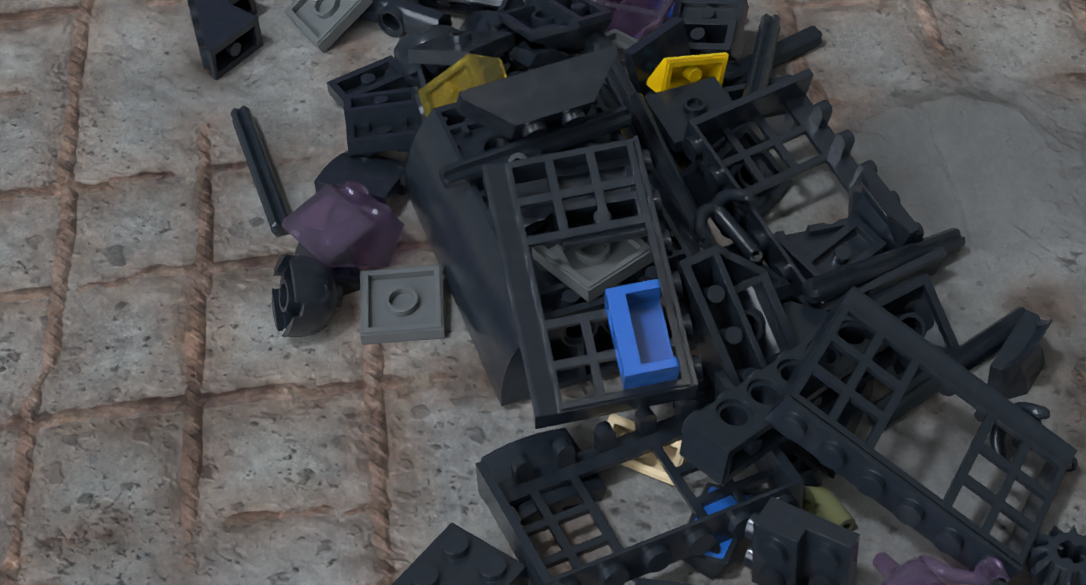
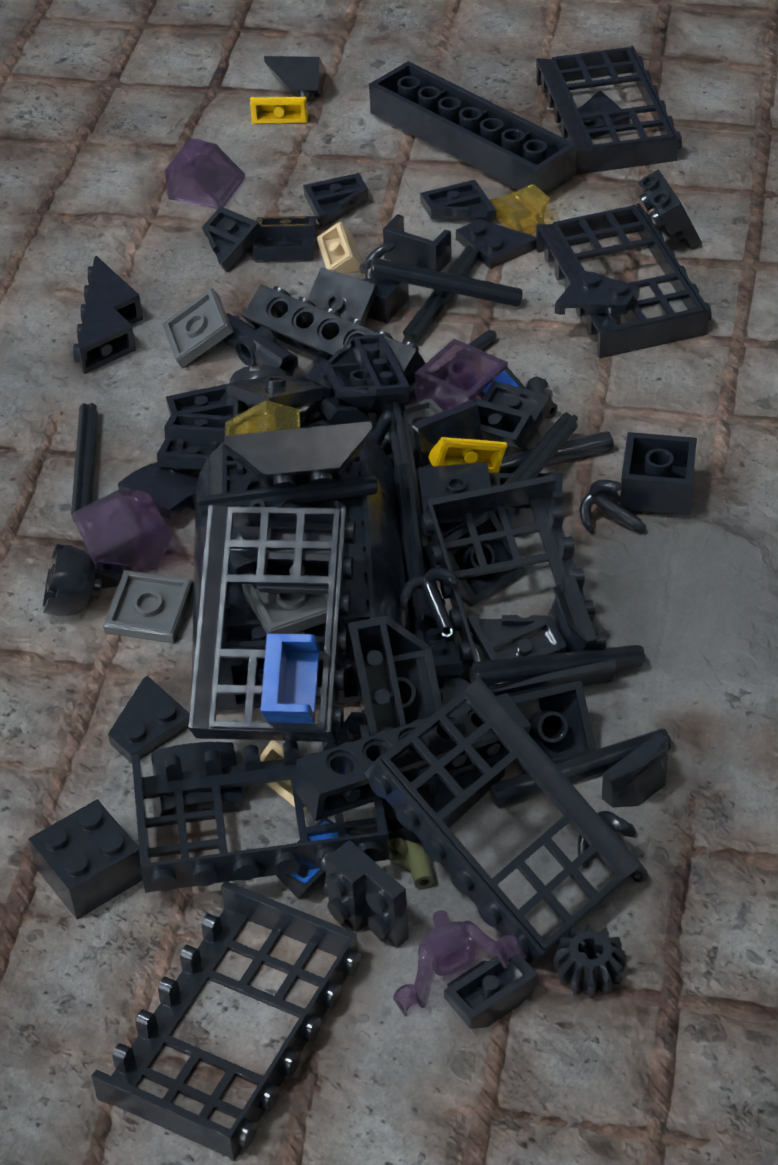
camera: 15 degrees right, 0 degrees up
none -> black wing [108,676,190,764]
none -> black piece [579,479,646,534]
none -> black brick [620,432,697,515]

